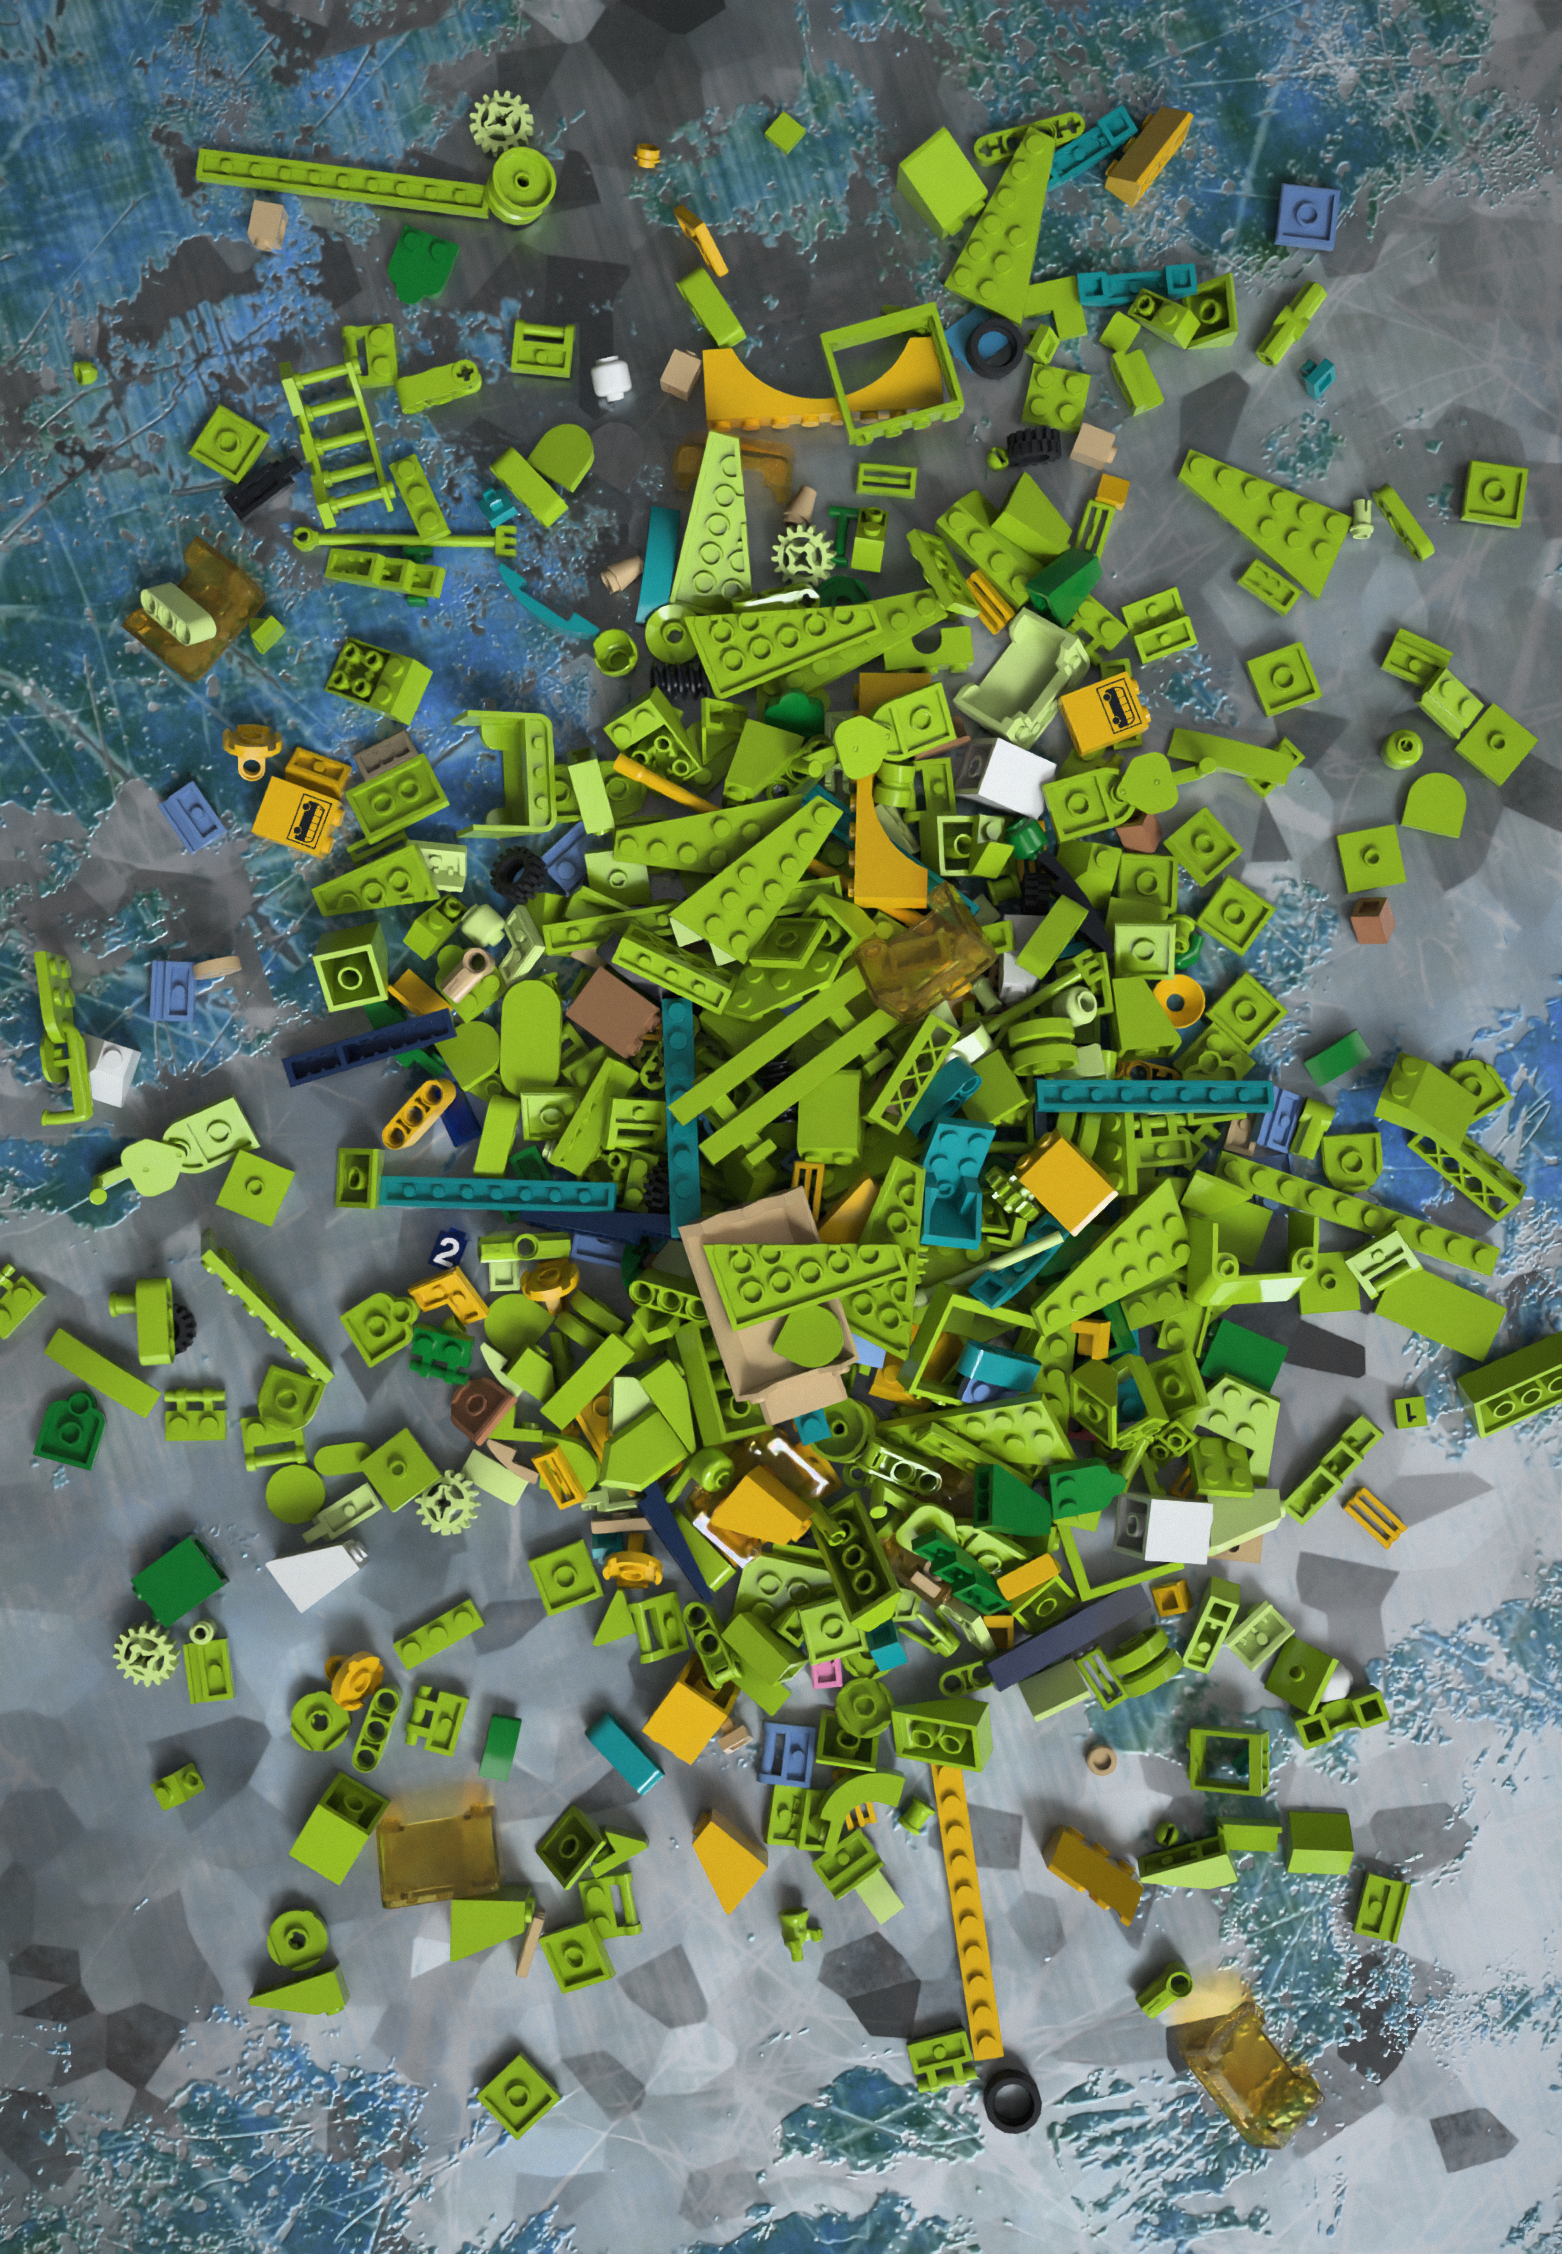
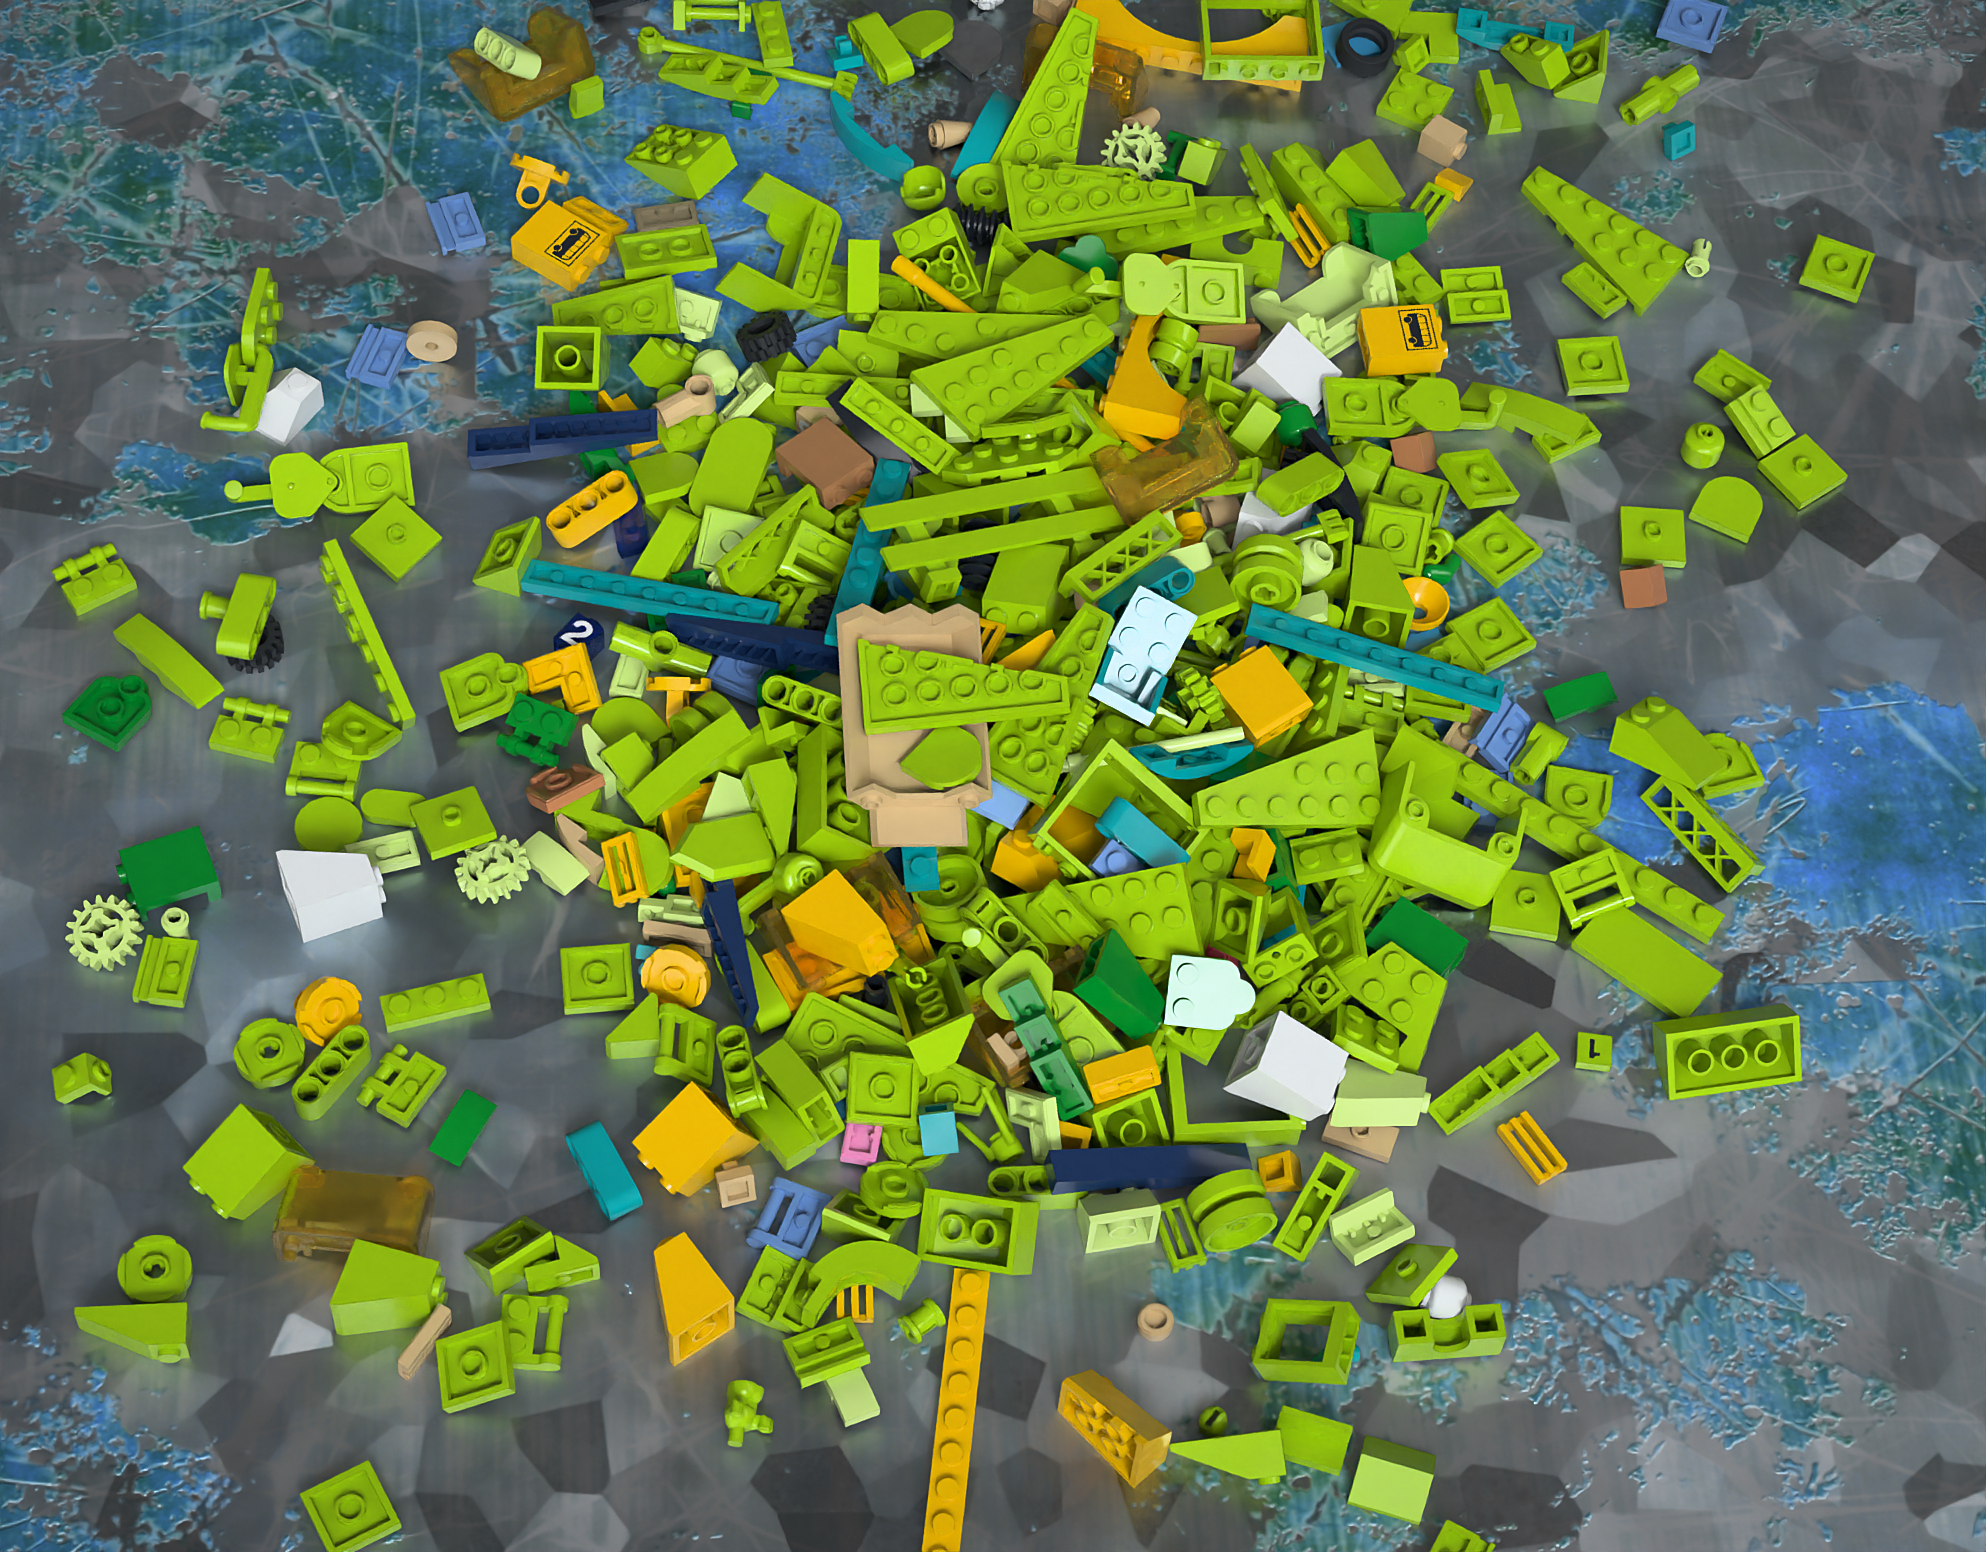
camera: 10 degrees right, 30 degrees down
lime tile [856,462,917,499] -> none
lime hinge [986,446,1009,472] -> none
black tyre [1006,427,1062,466] -> none
lime slope [1098,311,1141,354] -> none
lime beam [1372,483,1435,563] -> none

